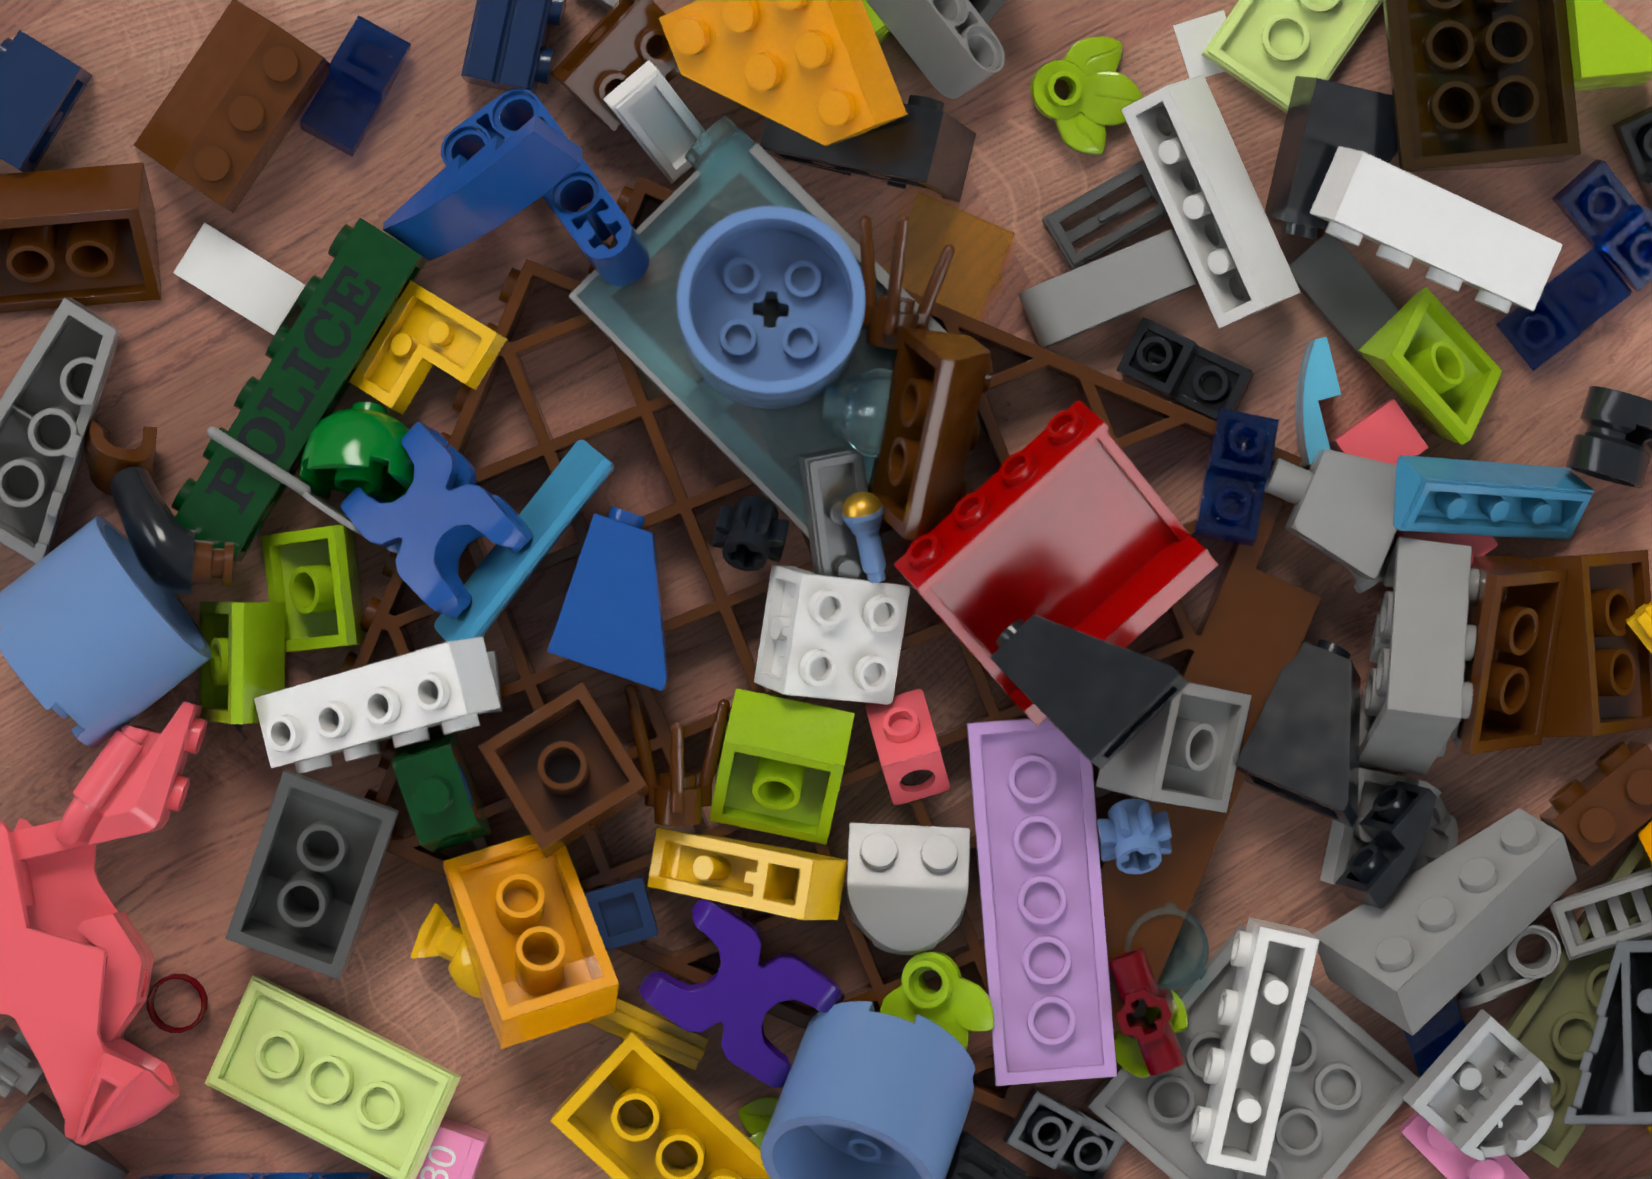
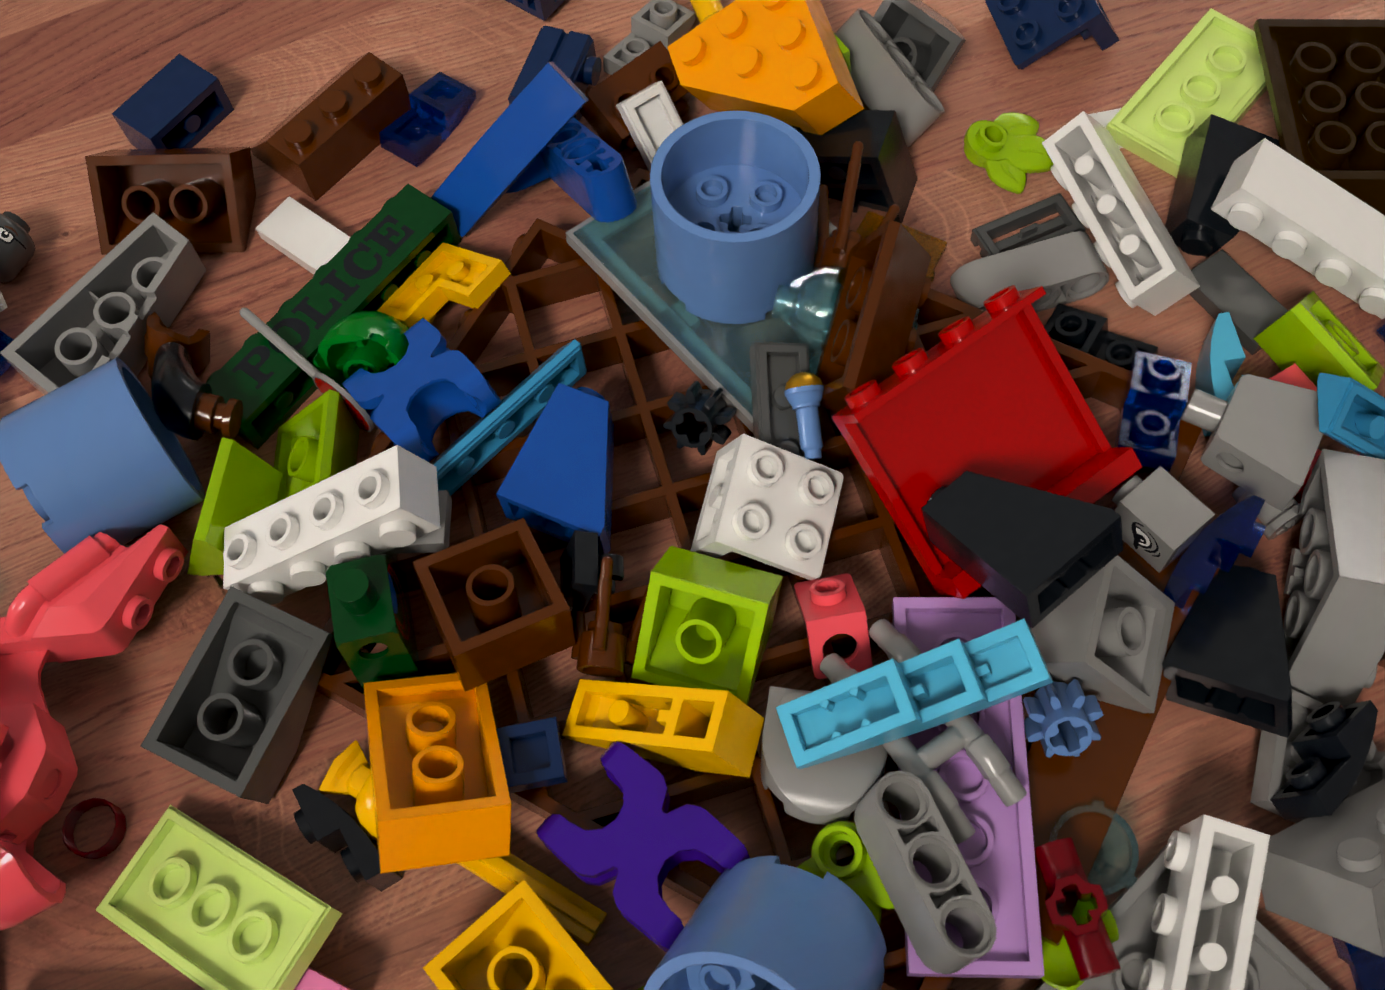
camera: 15 degrees right, 25 degrees down
none -> black slope [292,784,402,892]
none -> black tile [560,530,624,612]
none -> medium azure slope [776,619,1053,769]
none -> light grey piece [820,619,1027,844]
none -> light grey beam [854,771,997,975]
none -> light grey brick [1112,466,1215,573]
none -> clear blue slope [1163,495,1266,609]

